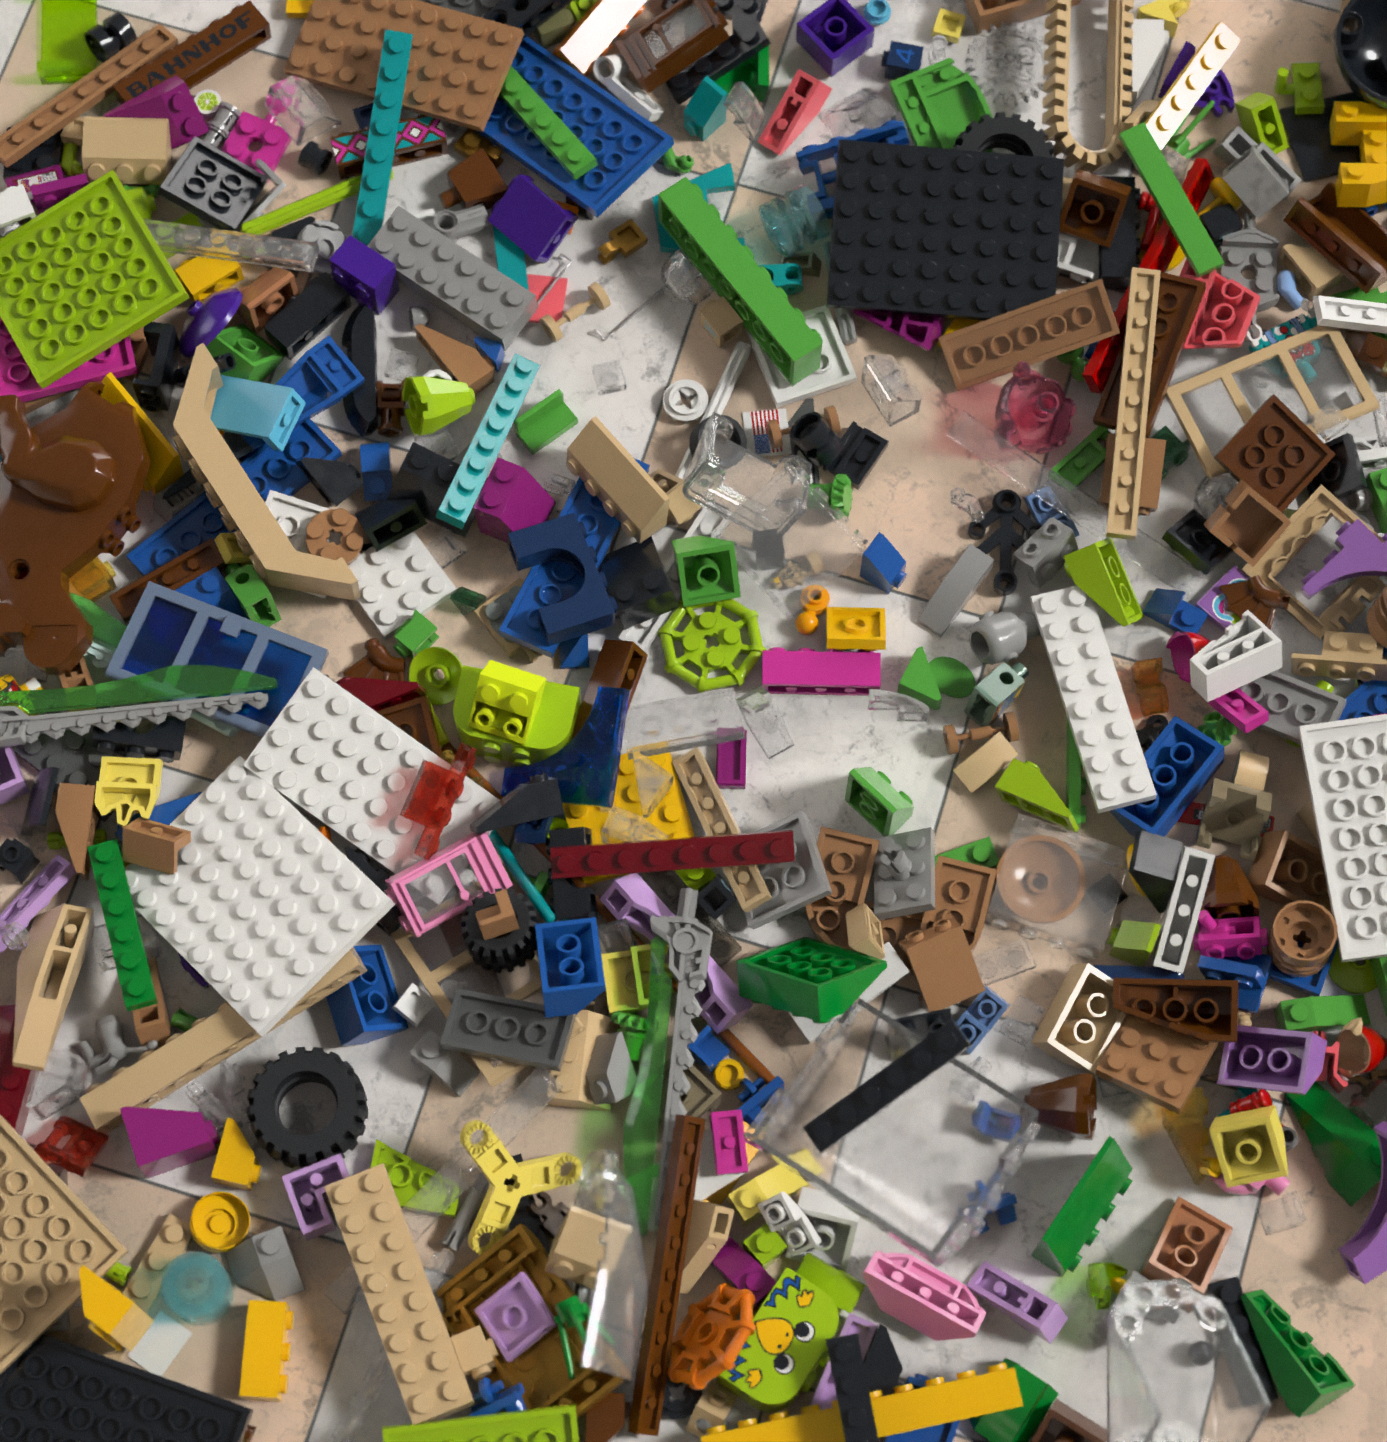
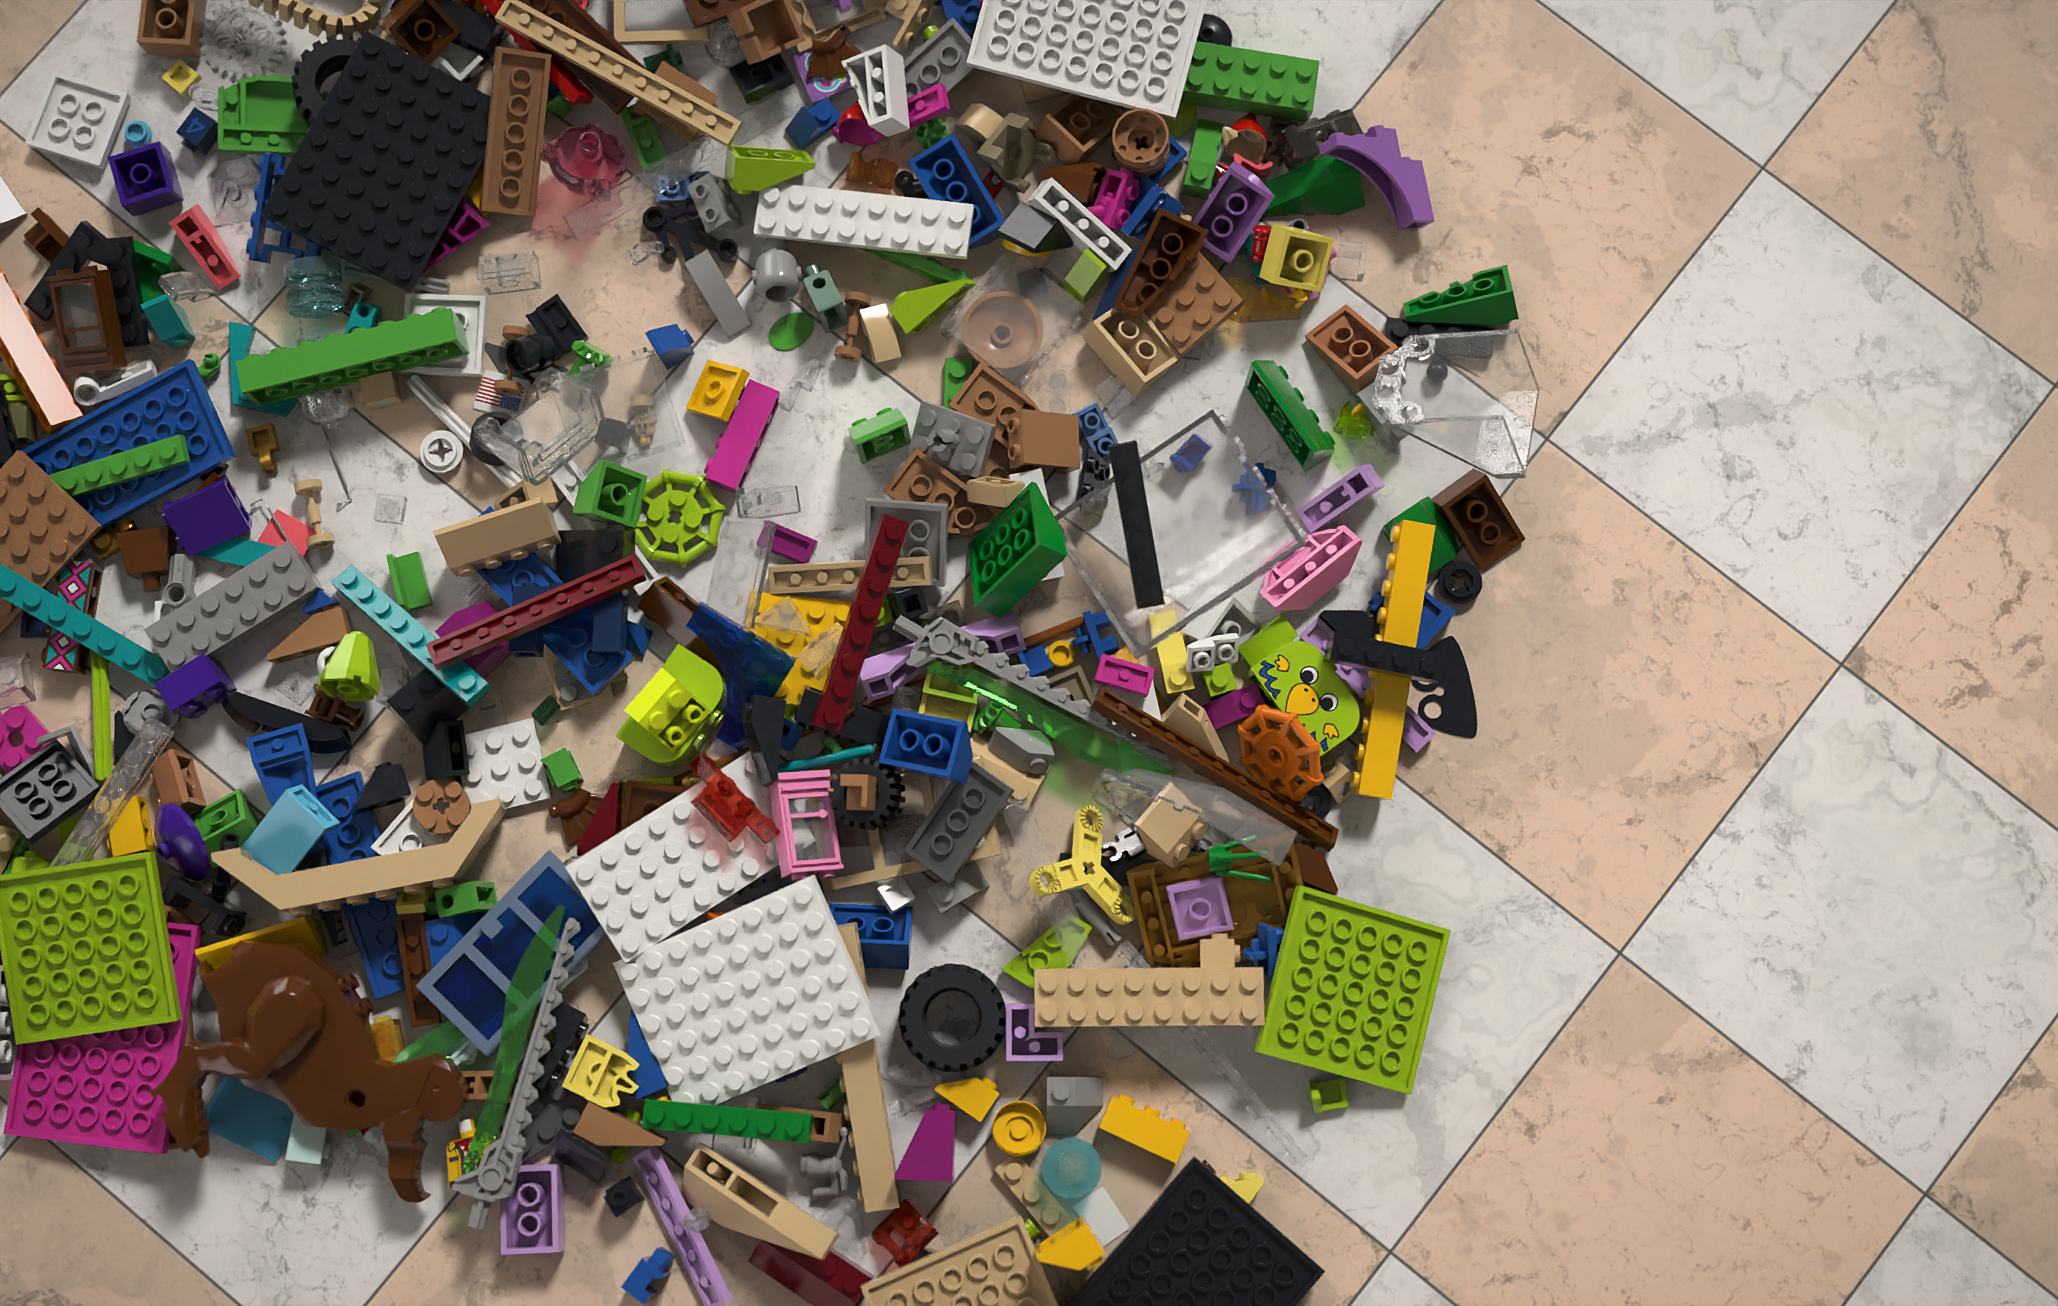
camera: 65 degrees left, 10 degrees up
medium nougat panel [122,817,191,875] -> none
black brick [263,272,352,360] -> none
black wheel [298,141,332,176] -> none
blue brick [360,442,393,502] -> none
light grey hinge [409,306,430,330] -> none
lime dish [409,647,463,705] -> none
light orange plate [795,585,830,635] -> none
bright green slope [897,647,942,711] -> none
reddish brown cone [1024,1073,1097,1140] -> none
none -> dark red plate [425,554,647,671]

